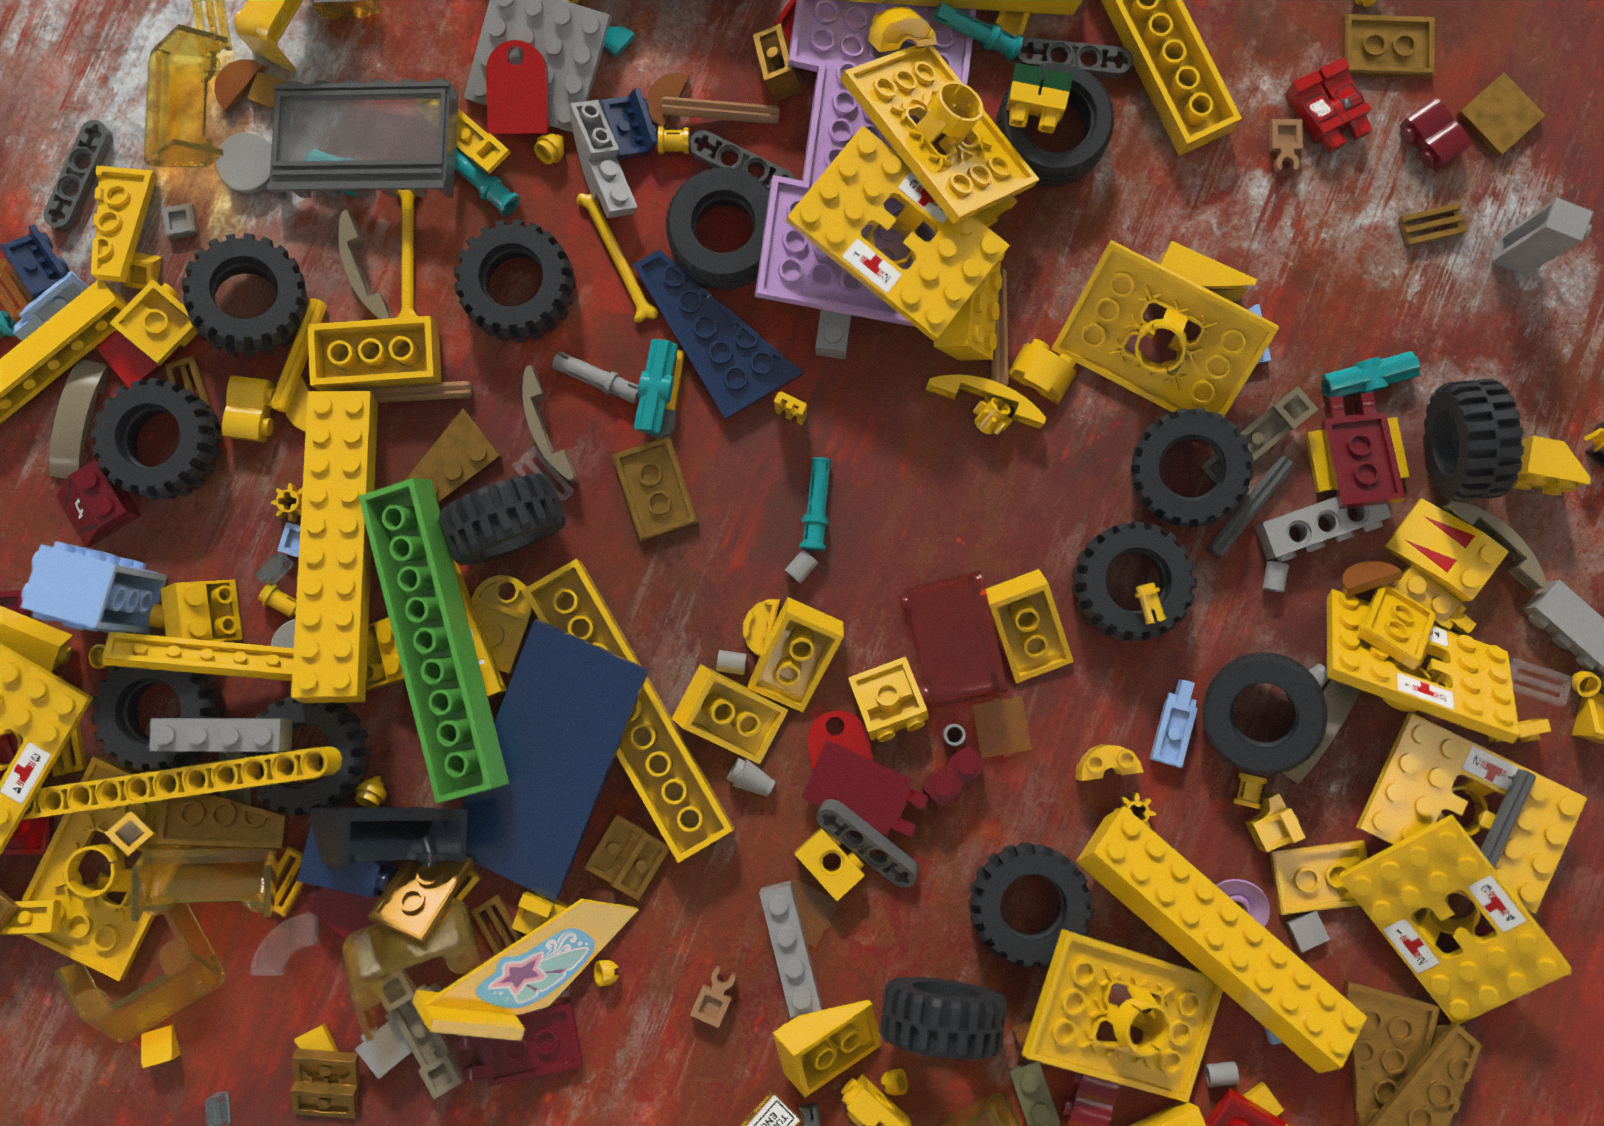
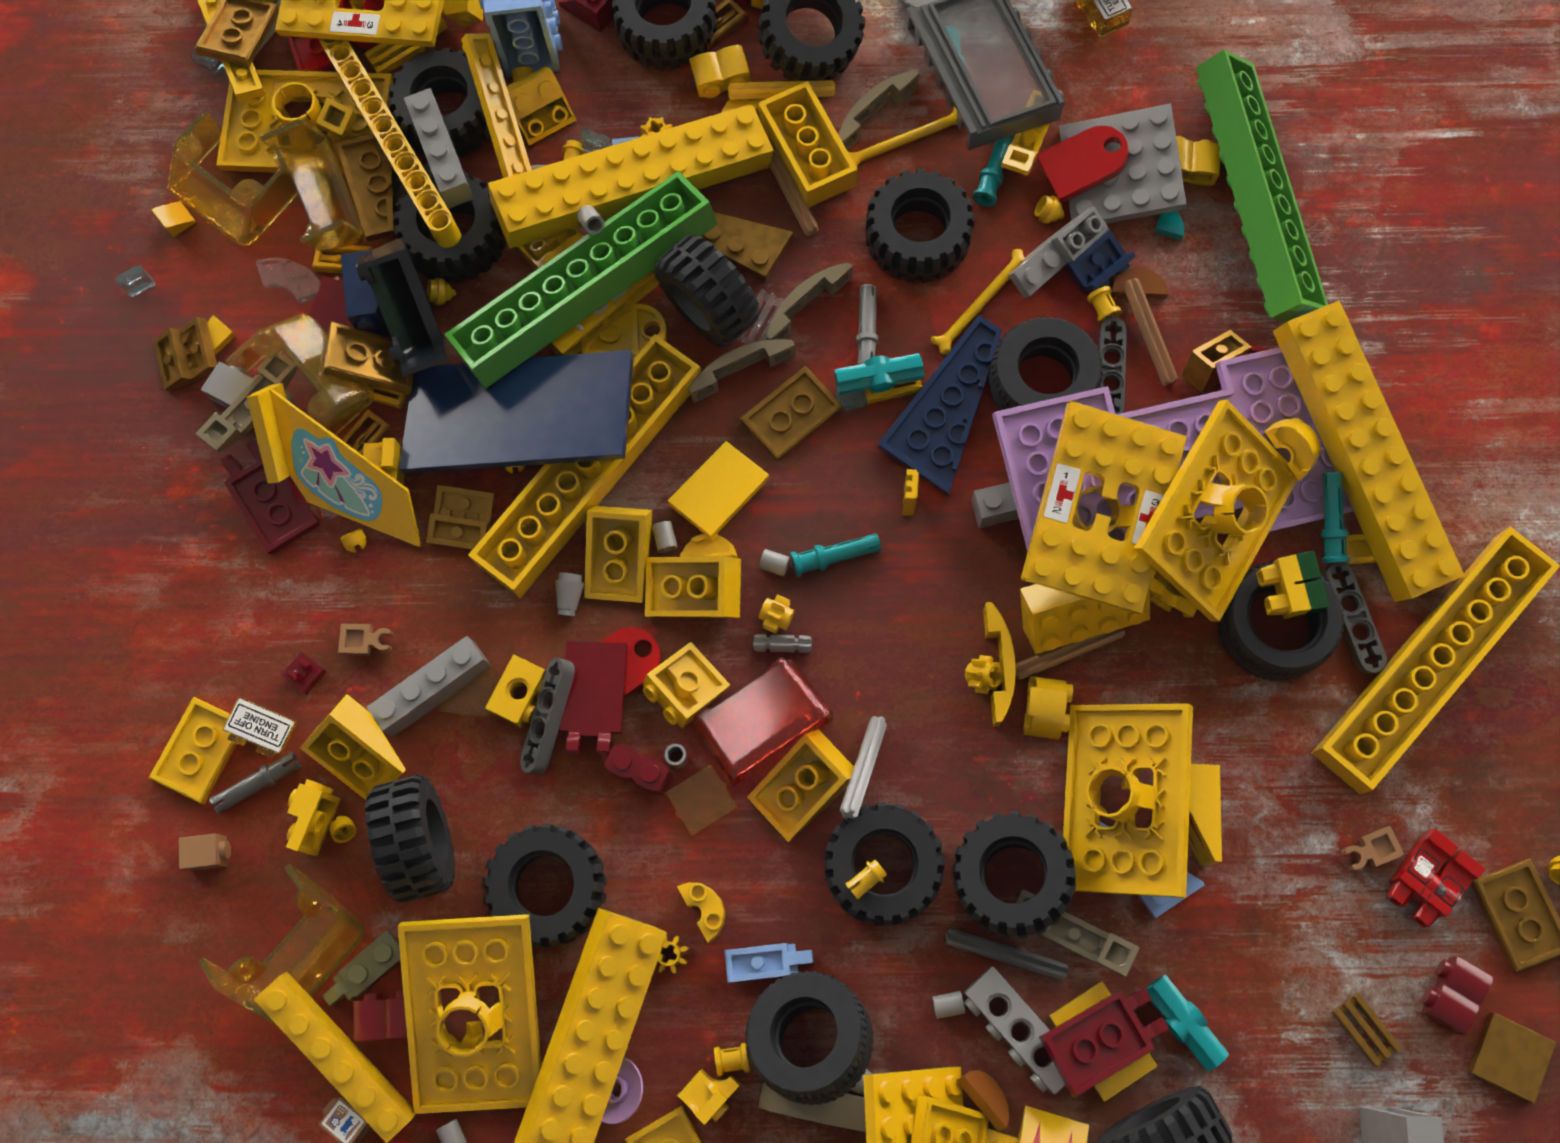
camera: 70 degrees right, 10 degrees down
none -> dark red tile [281,652,327,695]
none -> light grey hinge [577,205,604,235]
none -> yellow tile [668,441,770,540]
none -> dark tan slope [689,339,795,404]
none -> light grey axle [753,634,812,653]
none -> yellow gear [758,594,795,634]
none -> light grey axle [840,716,887,819]

